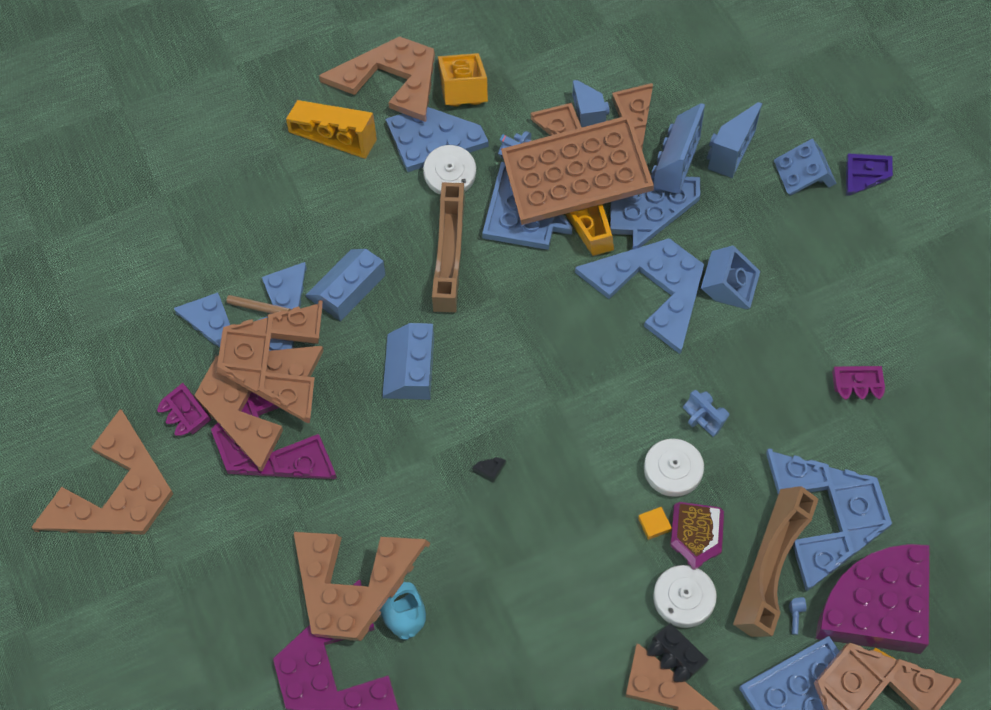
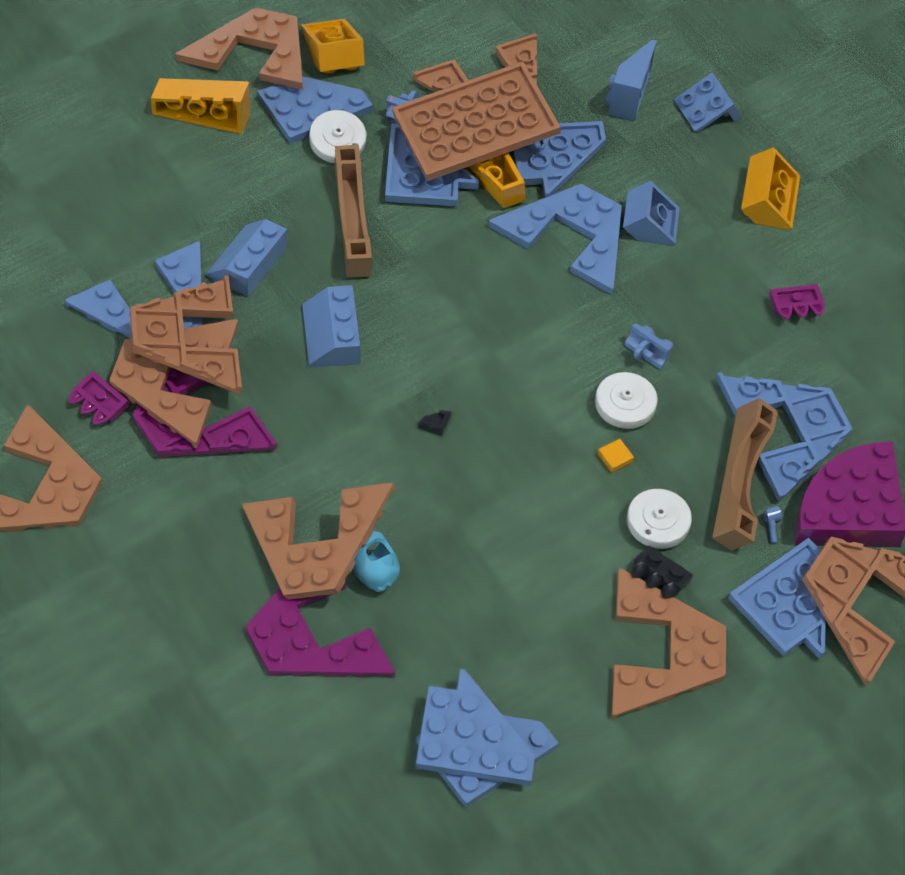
camera: 15 degrees left, 5 degrees down
medium nougat bar [227,295,291,314] -> none
medium blue slope [572,80,609,127] -> none
medium blue slope [651,103,705,194] -> none
tile [671,502,724,570] -> none
dark purple wing [846,153,893,196] -> none
none -> light orange slope [741,147,800,230]

